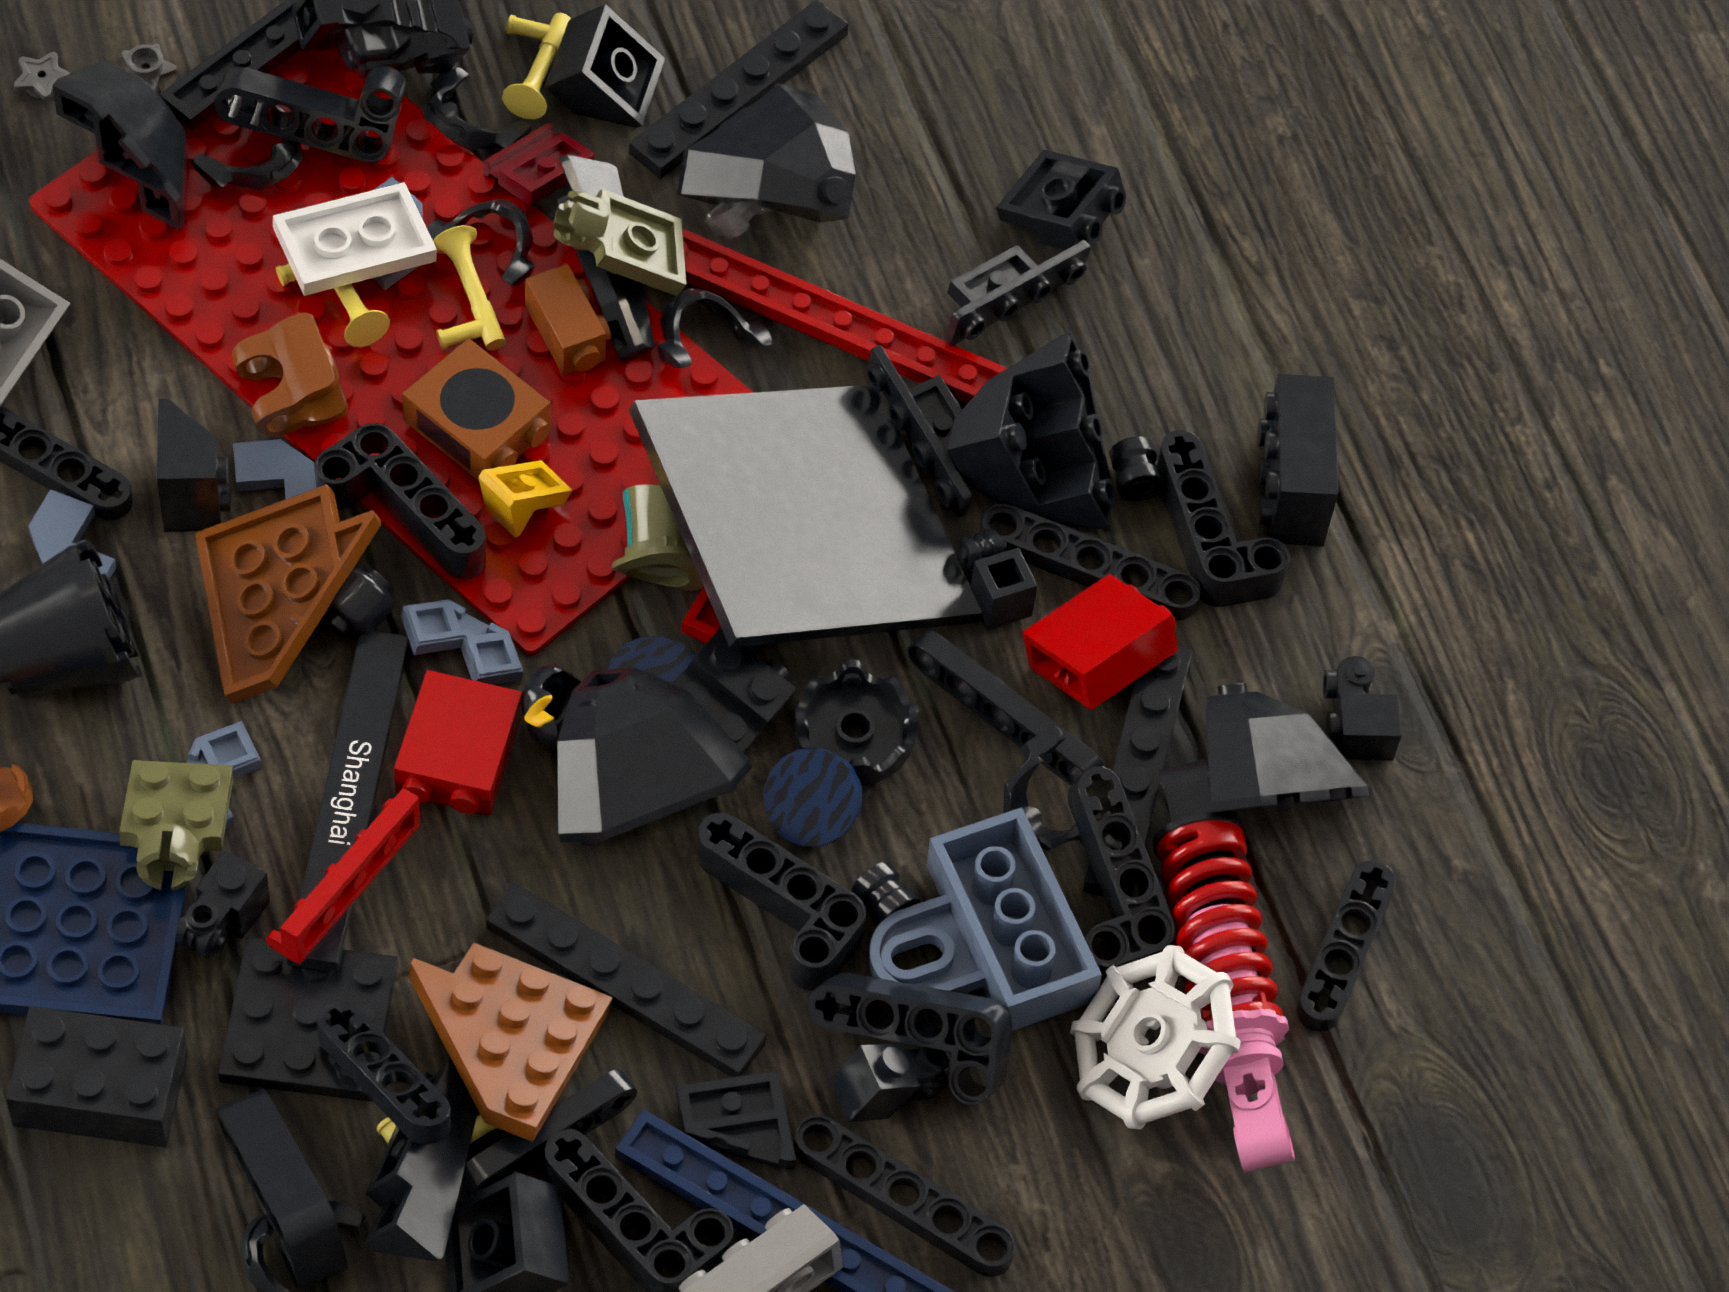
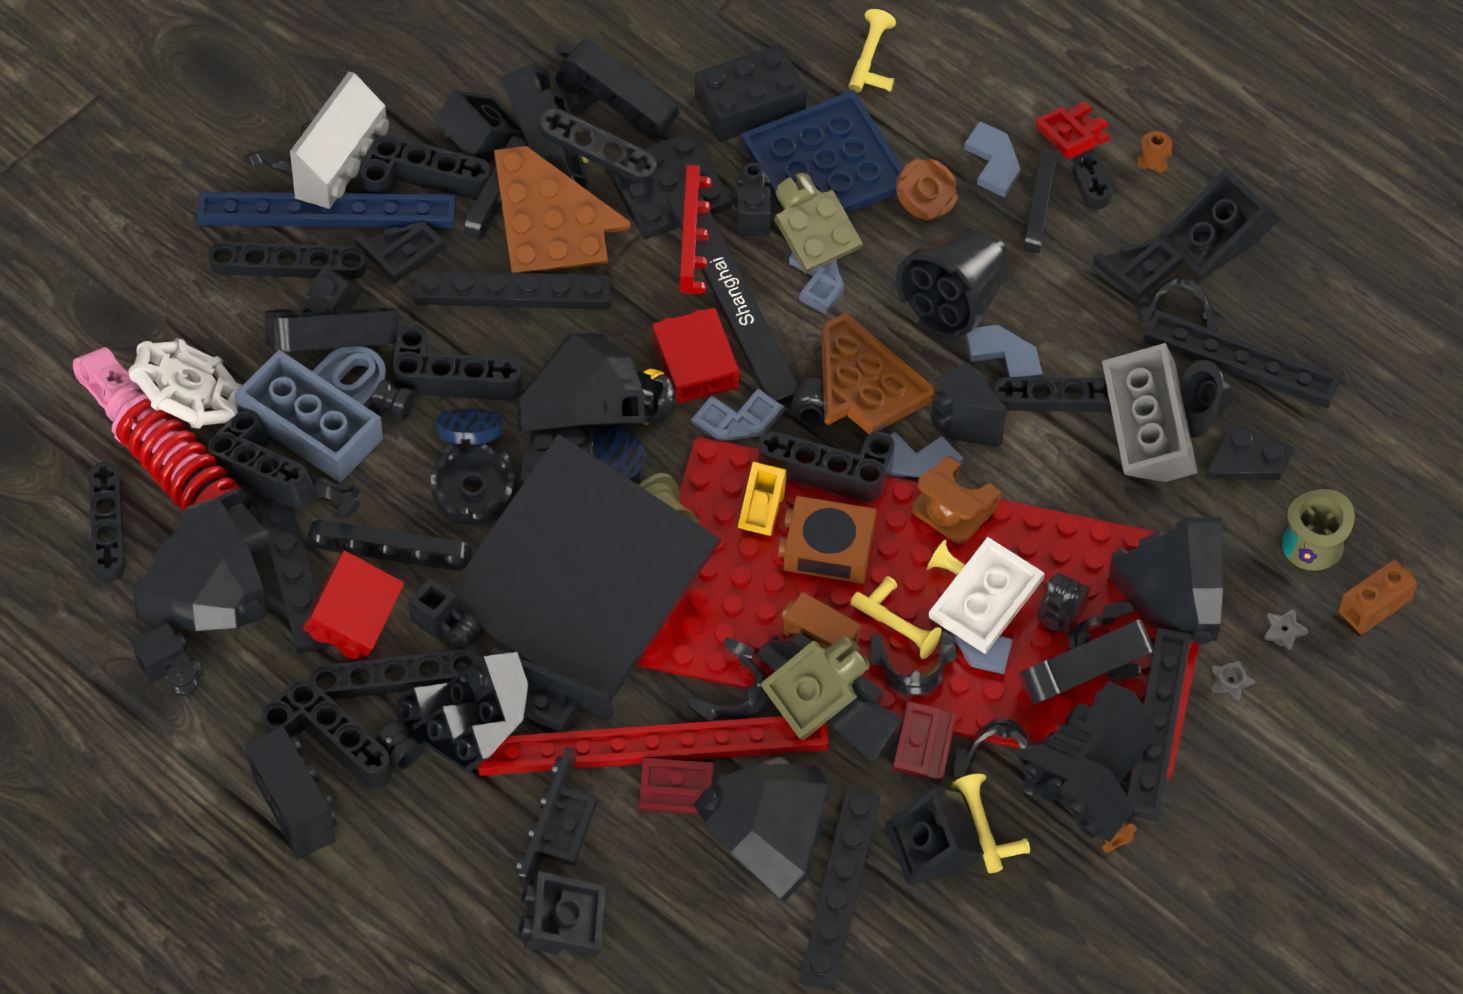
camera: 155 degrees right, 0 degrees up
none -> dark red plate [639,758,714,815]
none -> black brick [1038,572,1090,635]

